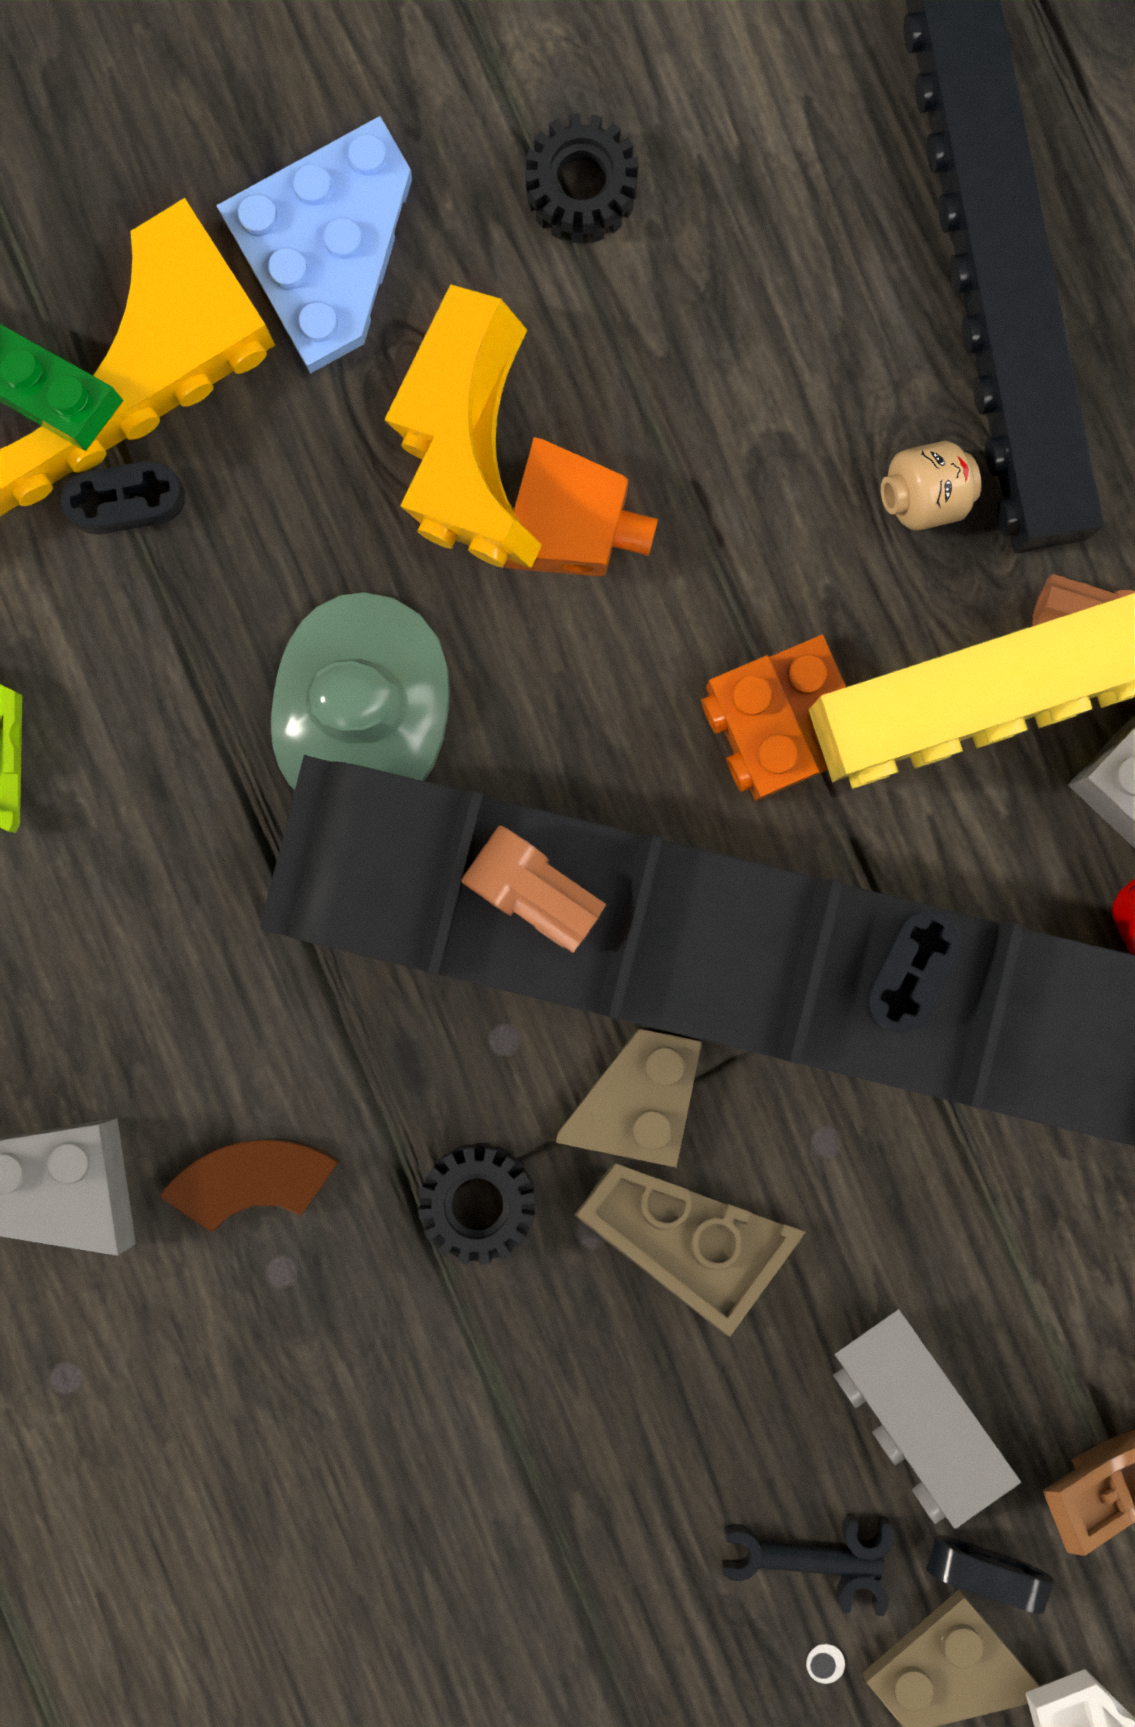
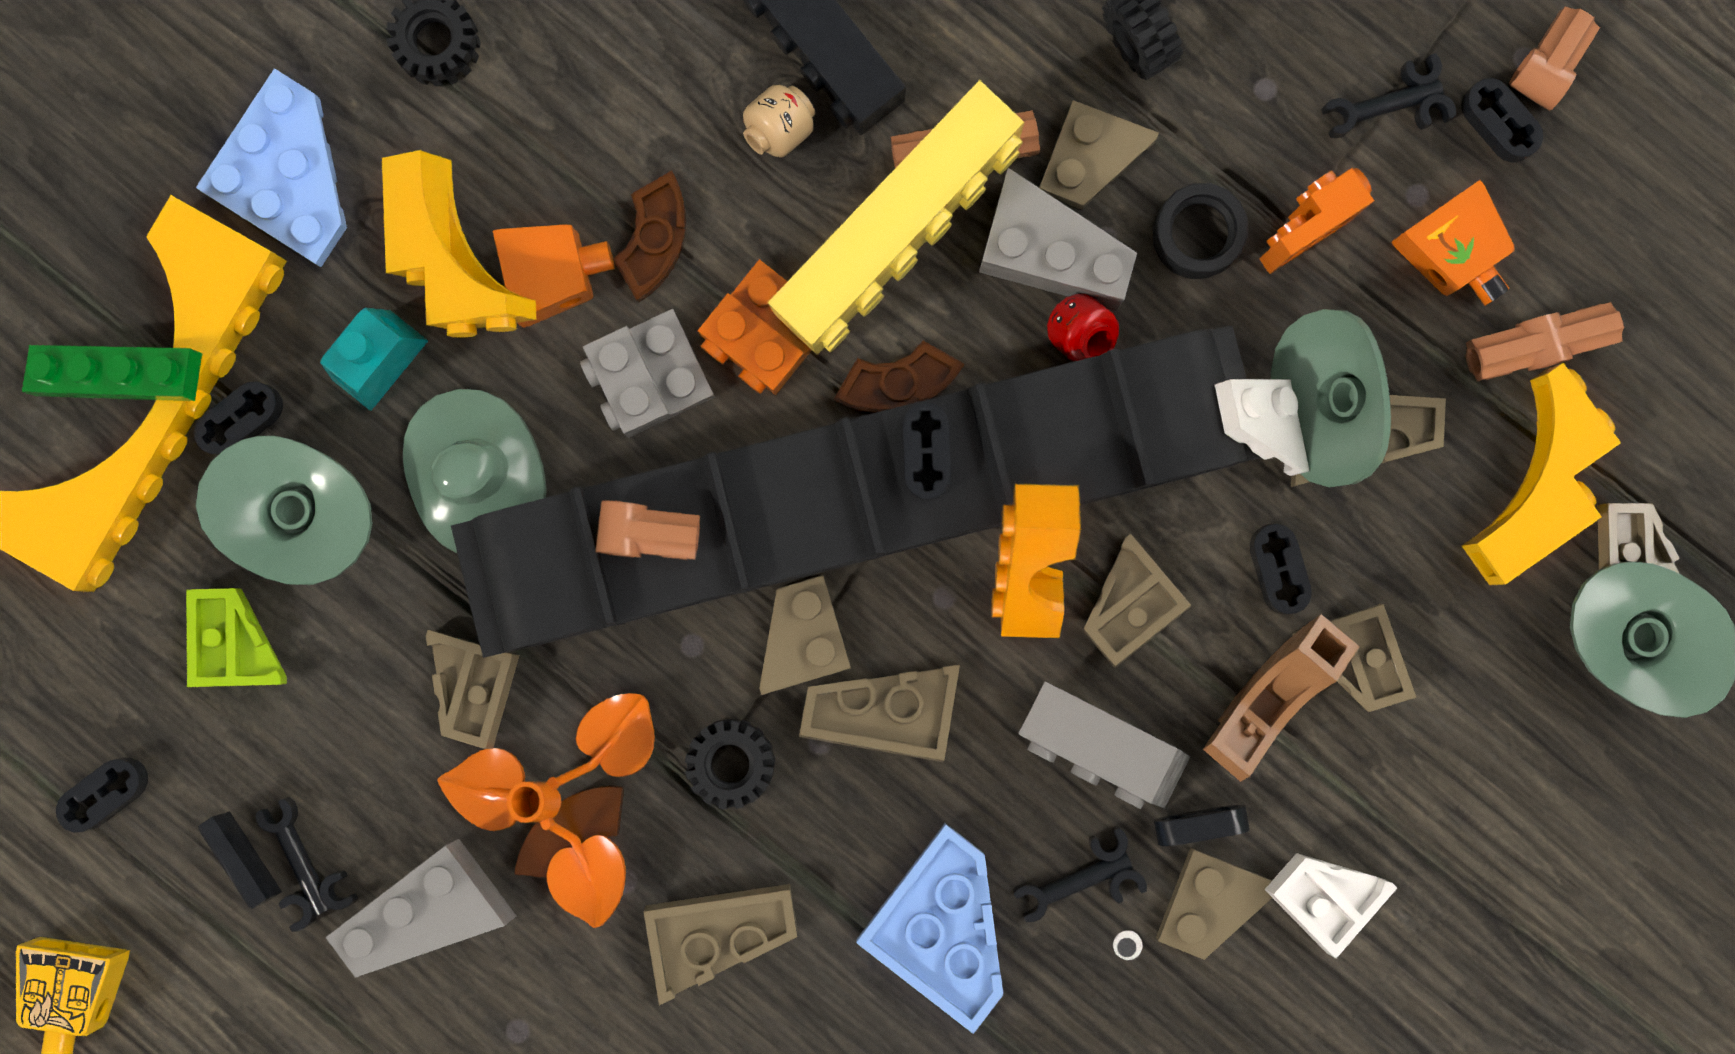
camera: 20 degrees left, 0 degrees up
none -> sand green hat [196,436,373,585]
none -> teal torso [320,308,428,411]
none -> dark tan wing [426,630,520,749]
none -> orange plant [437,693,655,928]
none -> light grey plate [580,309,715,438]
none -> reddish brown tile [613,171,686,303]
none -> dark tan wing [643,884,798,1005]
none -> reddish brown tile [834,340,965,414]
none -> light blue plate [856,823,1003,1034]
none -> light orange arch [992,484,1080,638]
none -> dark tan wing [1084,534,1191,668]

